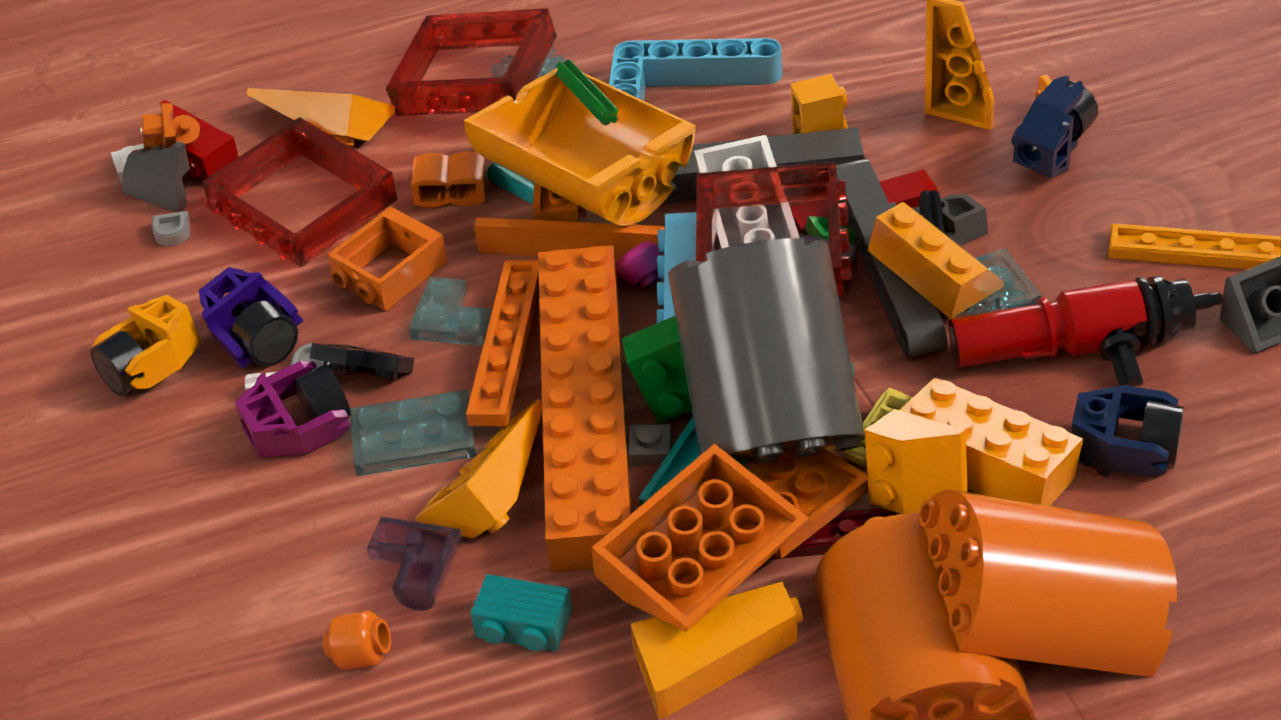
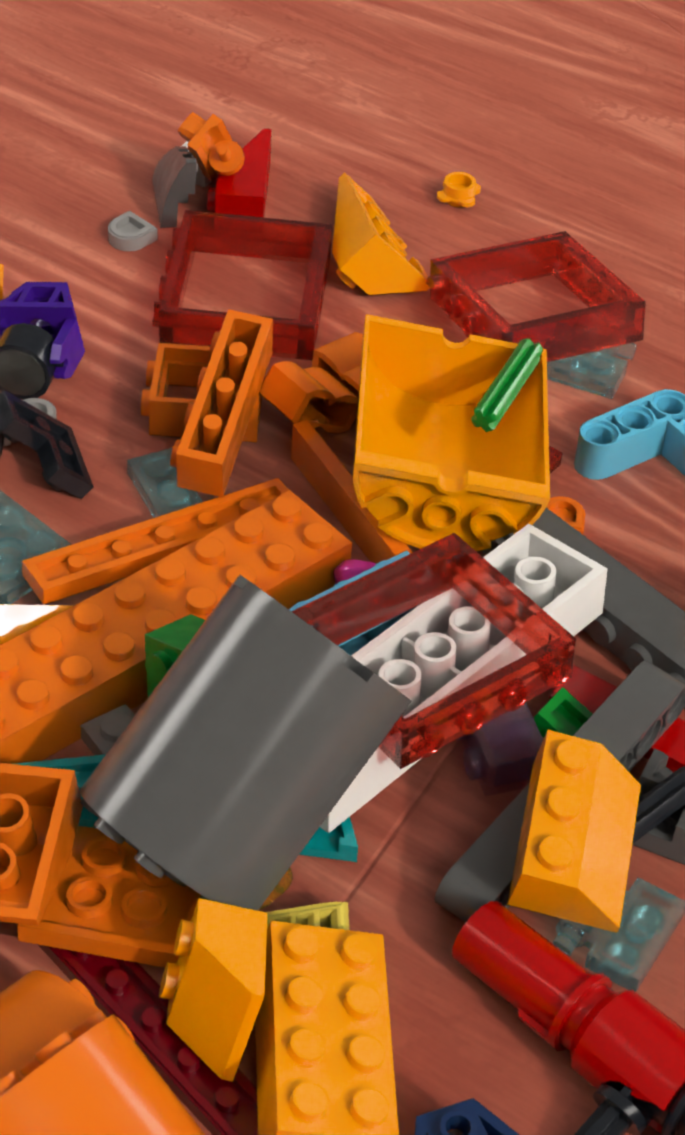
camera: 45 degrees right, 0 degrees up
none -> orange brick [170,309,273,497]
none -> orange brick [259,361,359,434]
none -> light orange plate [437,172,481,208]

